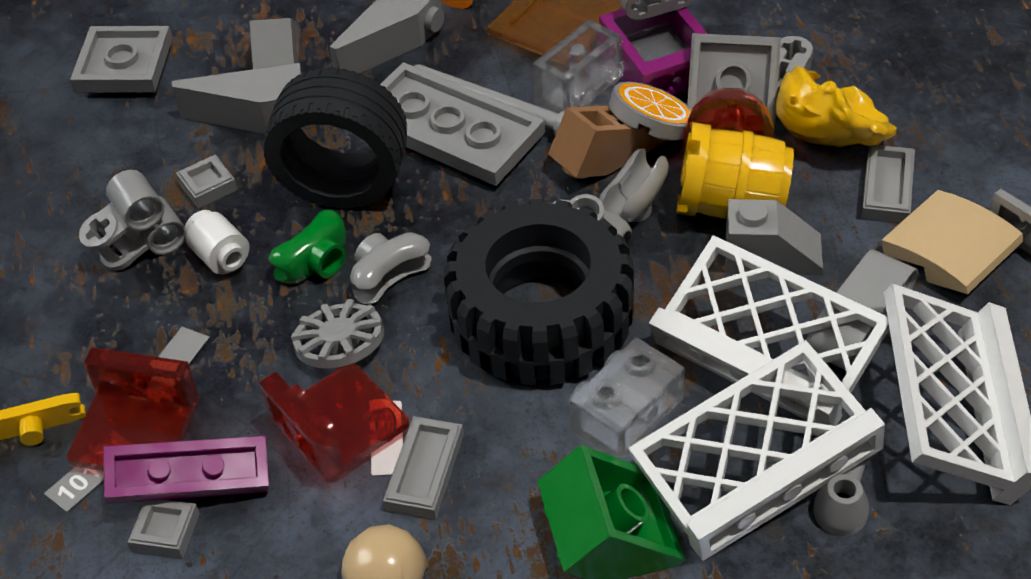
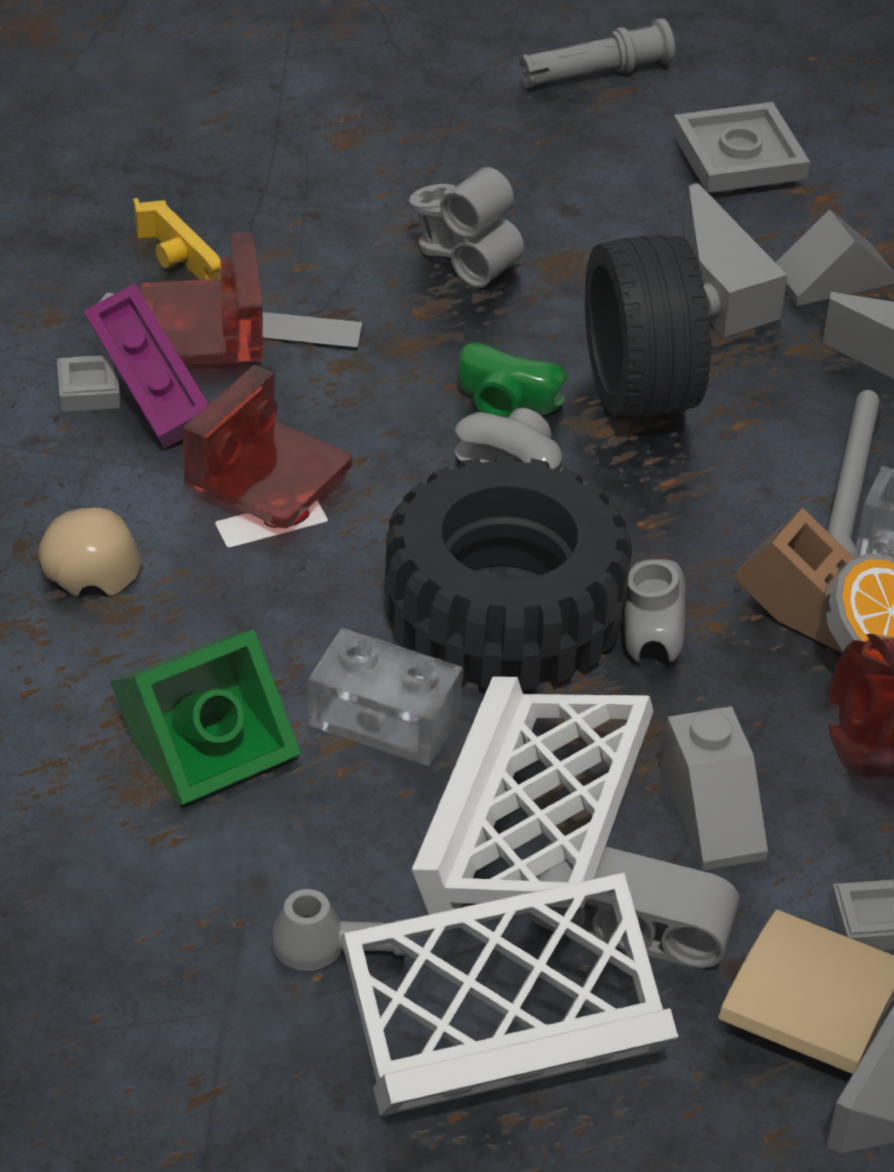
camera: 65 degrees right, 5 degrees down
light grey tile [176,154,238,209] -> none
white brick [184,210,249,274] -> none
light grey wheel [291,299,384,368] -> none
light grey plate [380,62,545,186] -> none
light grey tile [383,416,464,520] -> none
light grey piece [599,149,669,222] -> none
white fence [628,340,885,562] -> none
yellow piece [676,122,794,220] -> none

